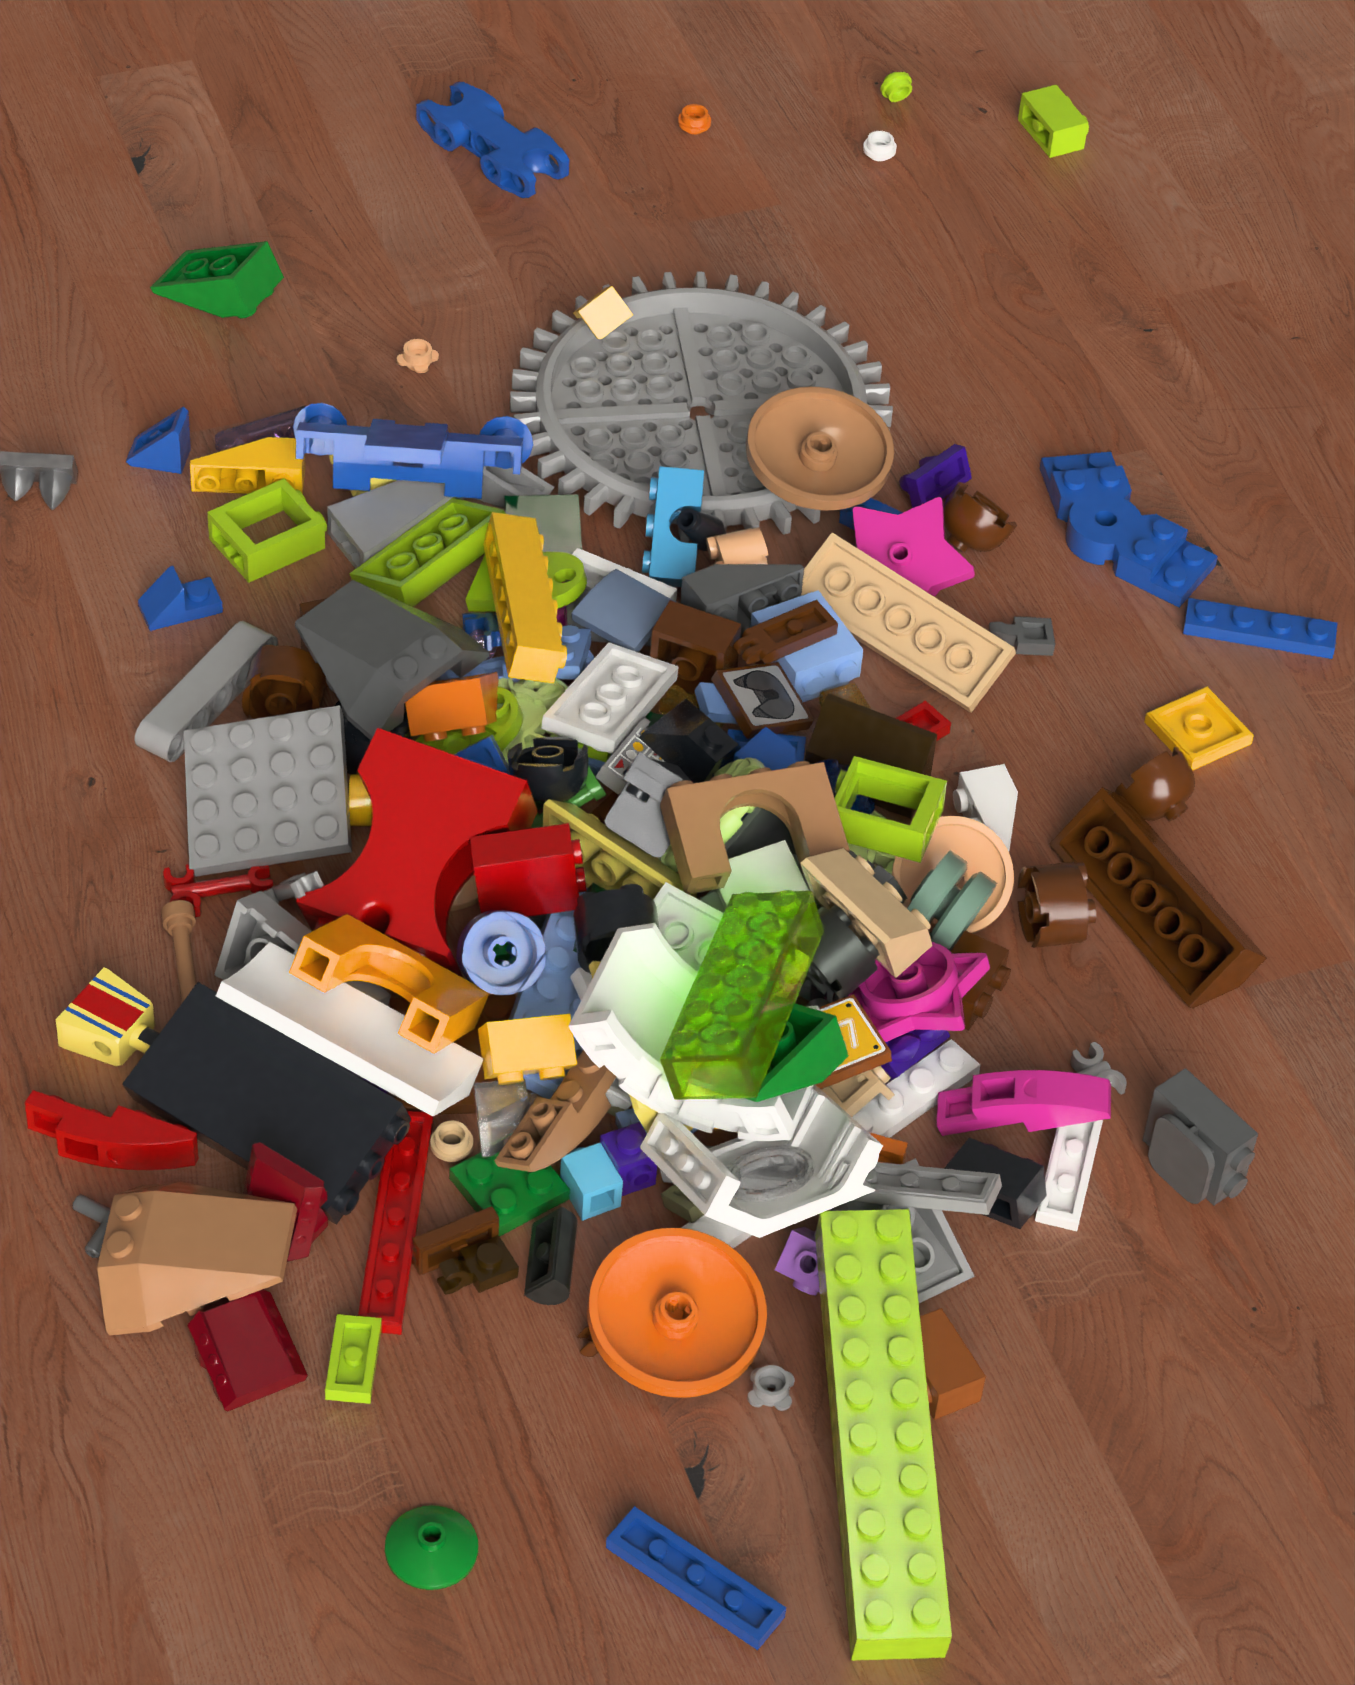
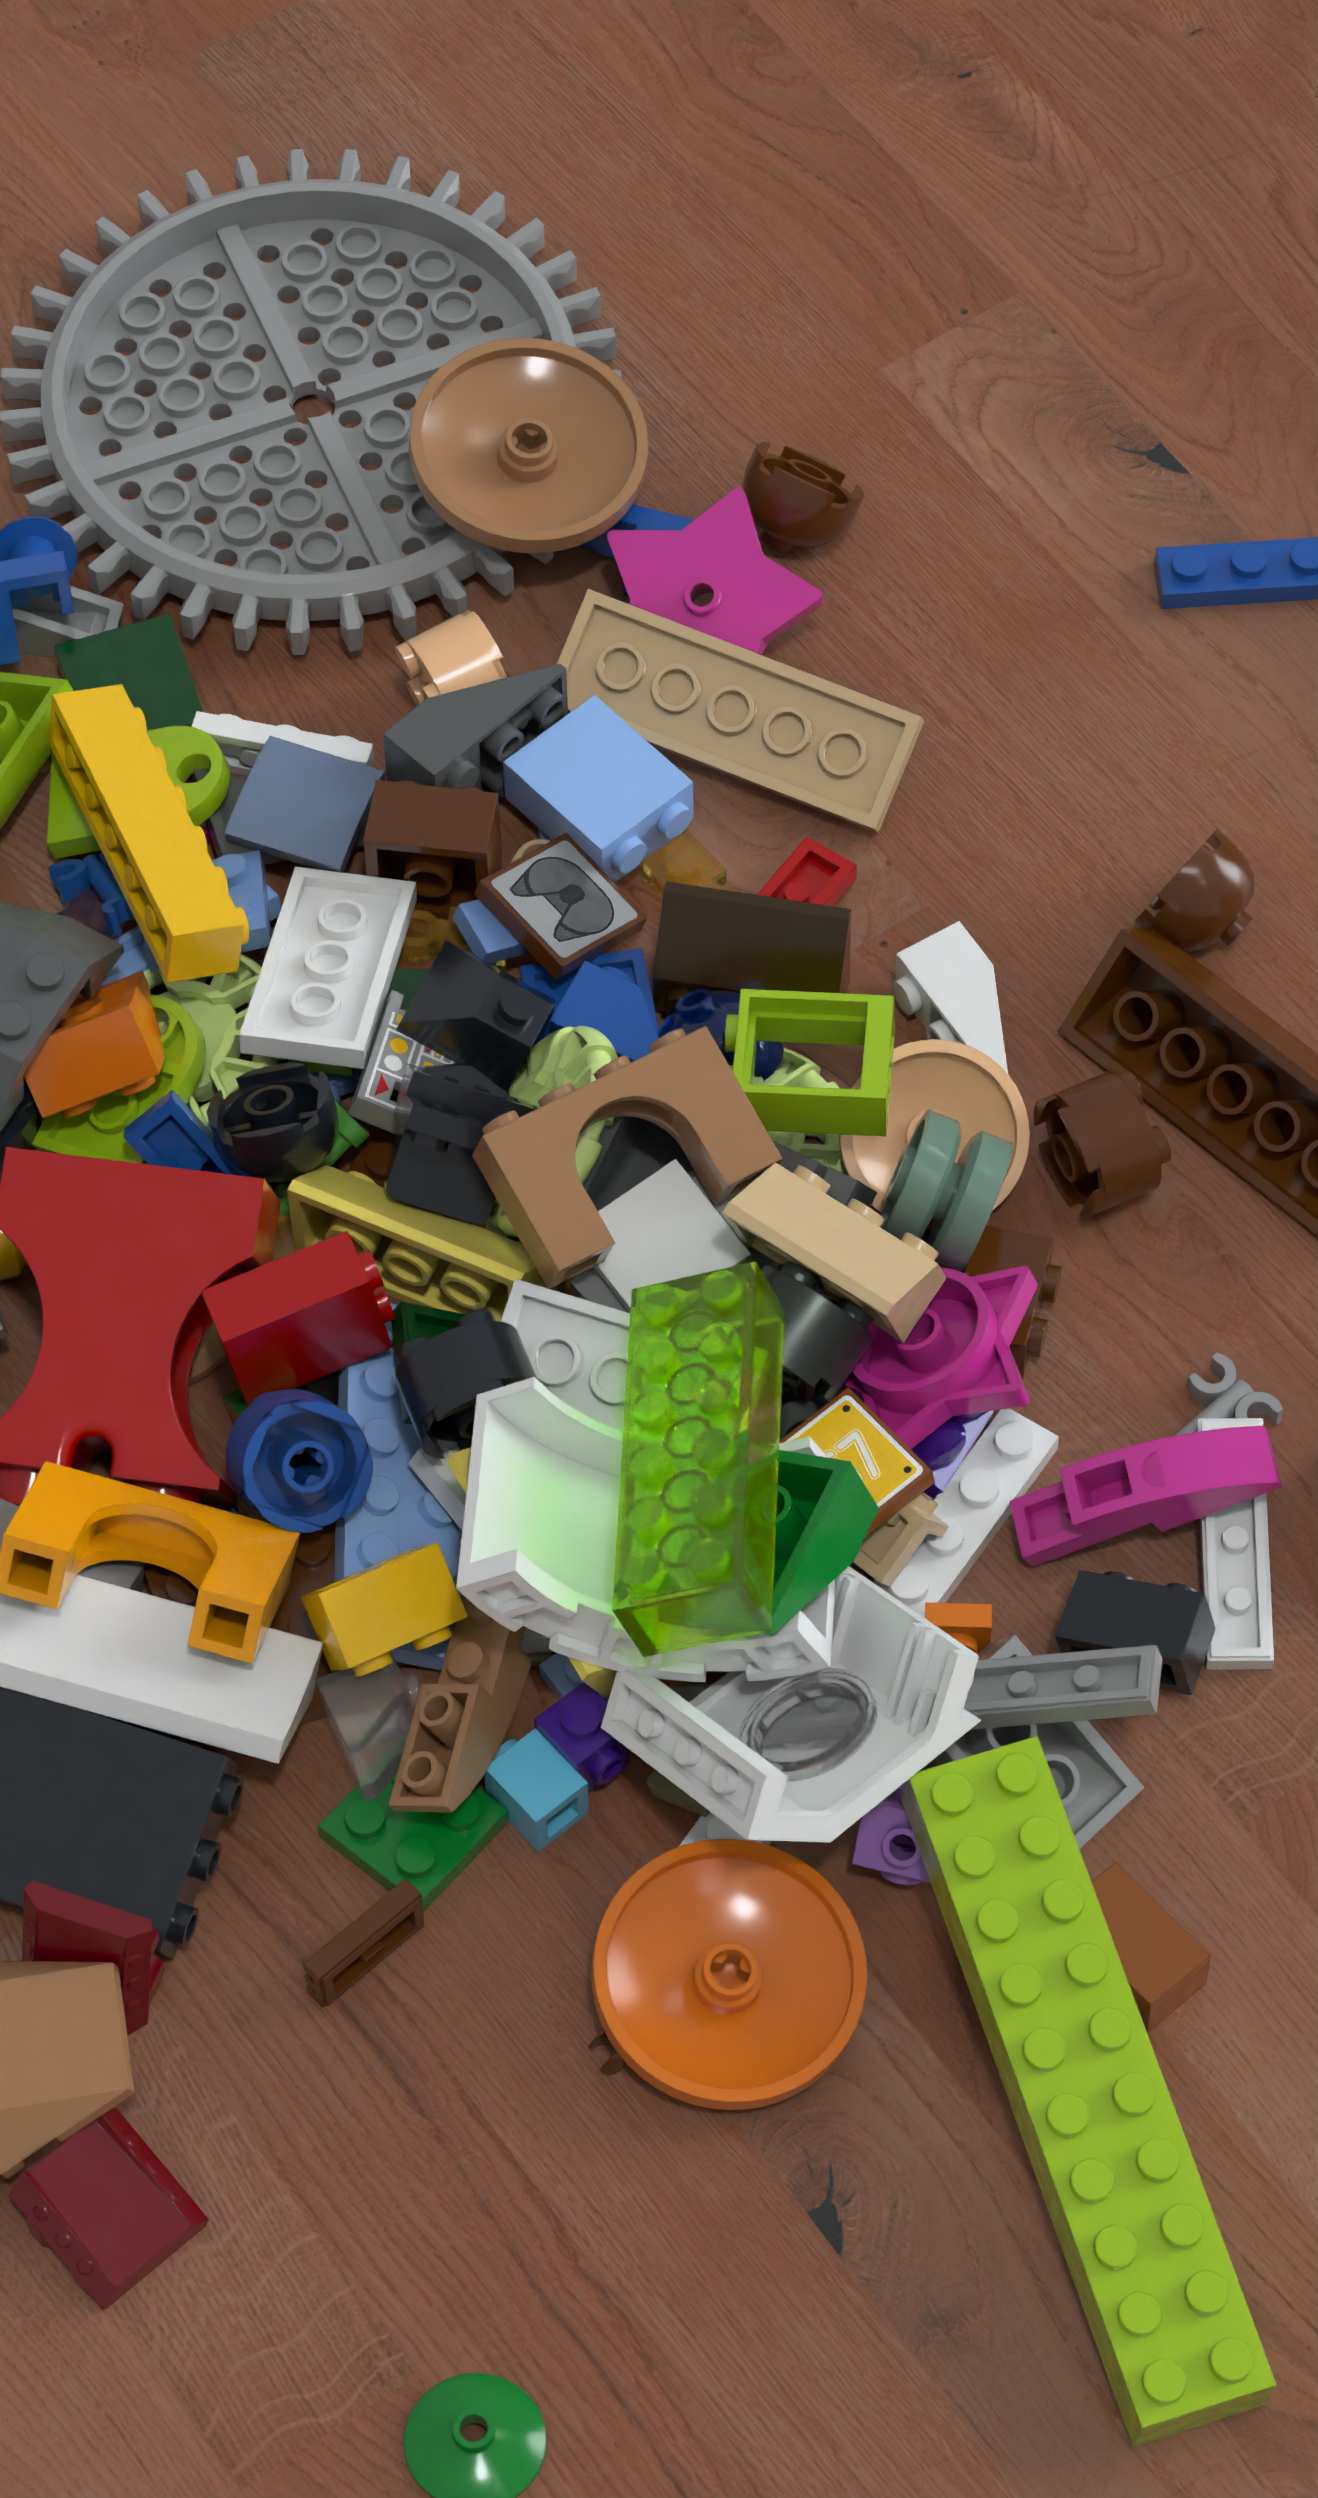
camera: 10 degrees left, 10 degrees up
lime plate [325,1314,382,1404] -> none
red tile [358,1110,434,1335] -> none
tan plate [430,1120,473,1162] -> none
dark brown plate [437,1235,519,1295] -> none
pearl dark grey brick [524,1207,578,1305] -> none
panel [573,286,633,339] -> none
blue plate [606,1506,786,1650] -> none
dark azure arch [642,466,704,587] -> none
black cone [677,509,726,551] -> none
reddish brown hinge [733,600,838,664] -> none
light grey plate [747,1365,795,1411] -> none
dark purple tile [899,444,972,508] -> none
dark grey plate [989,617,1055,656] -> none
blue plate [1039,452,1218,608] -> none
yellow tile [1144,686,1254,770] -> none

